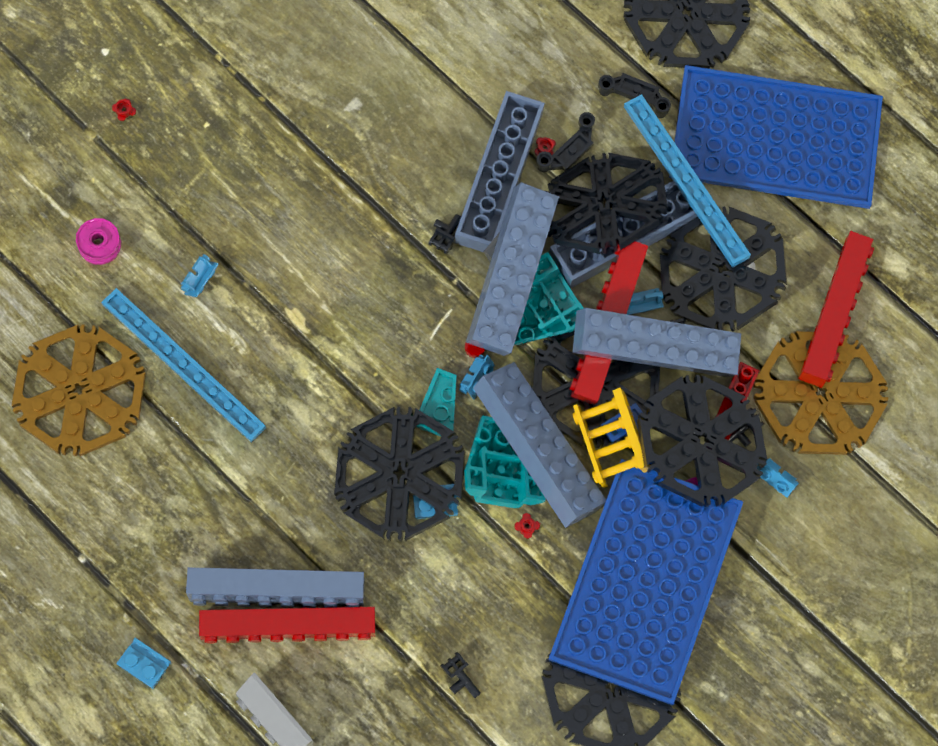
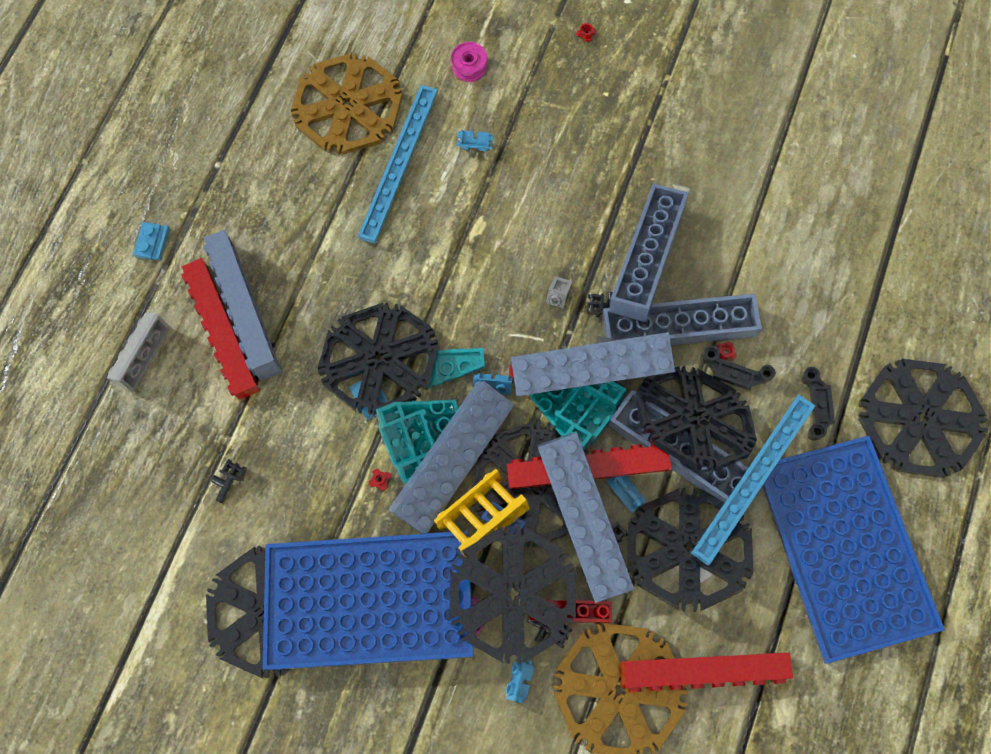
camera: 75 degrees right, 0 degrees up
none -> light grey bracket [546,276,572,308]
none -> sand blue brick [609,184,689,322]

